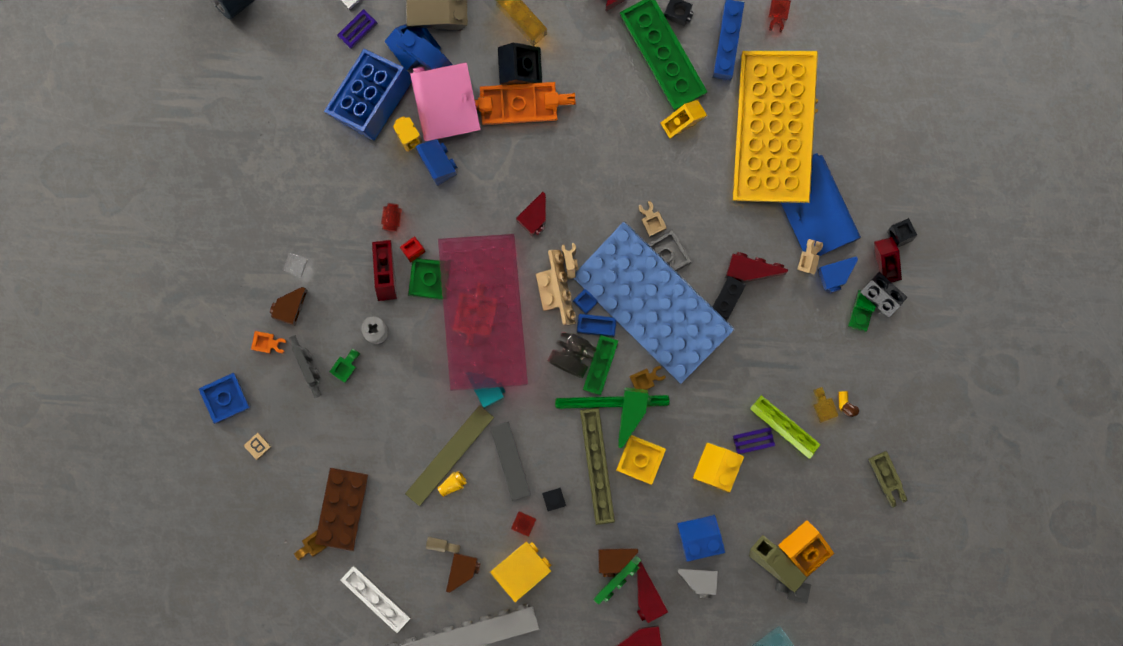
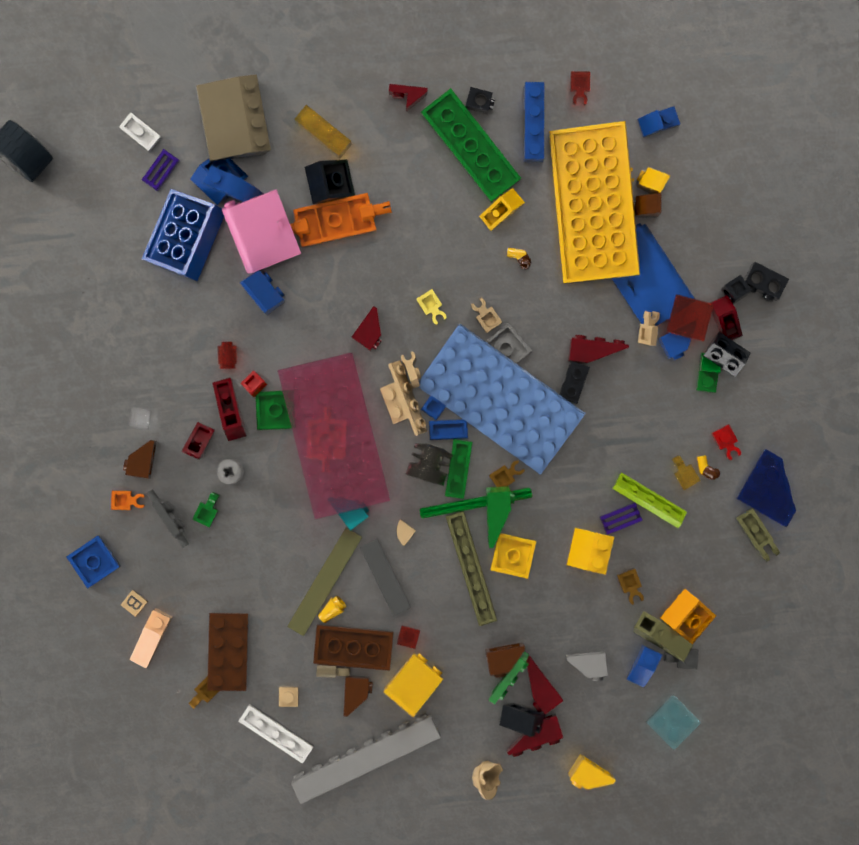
camera: 10 degrees left, 5 degrees up
yellow brick [393,116,422,152] -> none
black plate [542,487,566,512] -> none
blue slope [677,515,725,562] -> none
none -> light nougat slope [130,608,173,669]
none -> dark red slope [182,422,215,460]
none -> tan plate [279,687,299,707]
none -> reddish brown plate [313,625,394,671]
none -> tan tile [397,519,416,546]
none -> light yellow plate [416,289,447,325]
none -> black hinge [499,703,545,737]
none -> arm [507,247,531,269]
none -> pearl gold plate [617,568,644,605]
none -> blue slope [627,645,662,687]
none -> reddish brown slope [633,193,661,217]
none -> yellow slope [636,167,670,194]
none -> blue slope [637,106,680,137]
none -> clear red tile [666,294,714,342]
none -> red plate [711,424,741,460]
none -> clear blue plate [736,449,796,527]
none -> black brick [744,262,789,302]

